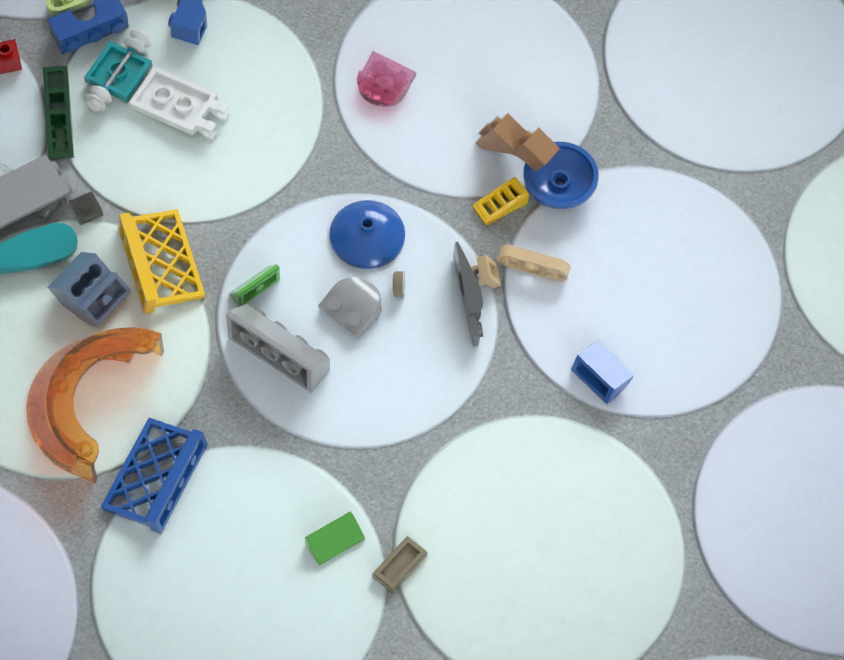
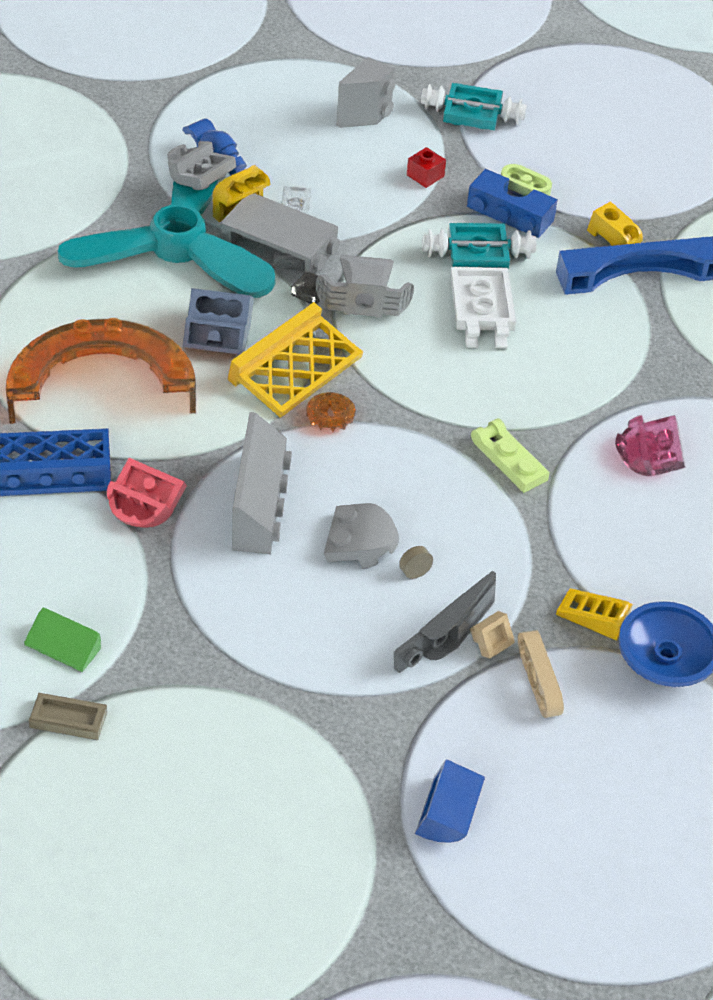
camera: 60 degrees right, 15 degrees down
dark green slope [42,65,74,160] -> none
bright green slope [229,264,280,307] -> none
blue dish [330,200,405,269] -> none
medium nougat arch [475,113,560,172] -> none
none -> coral slope [107,458,187,528]
none -> clear orange gear [306,392,356,432]
none -> light grey piece [315,255,414,318]
none -> yellowish green plate [471,418,550,493]

